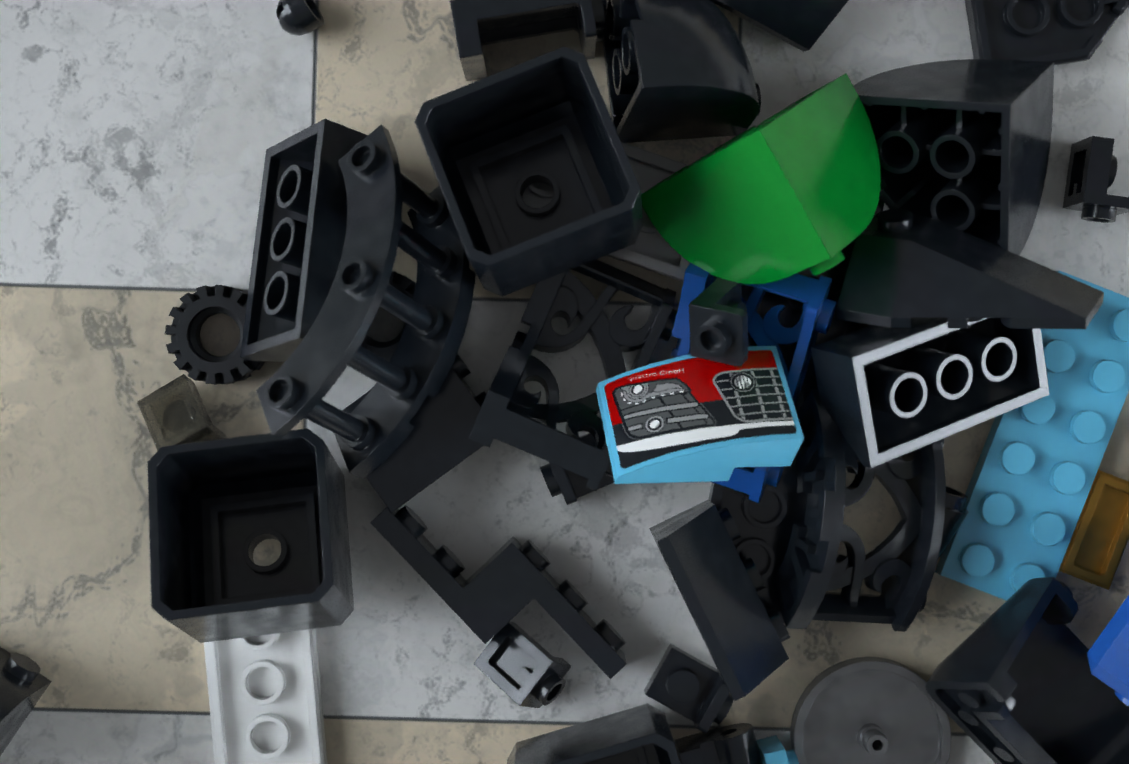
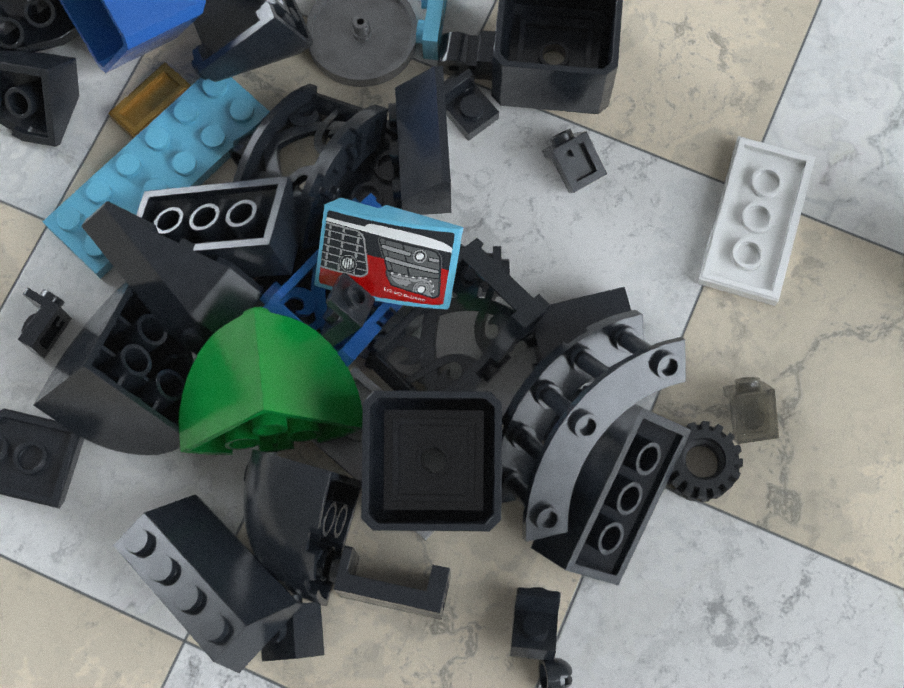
camera: 150 degrees left, 15 degrees down
black plate [147,428,354,643] -> none
black bracket [370,505,627,679] -> none
none -> black bracket [510,587,561,661]

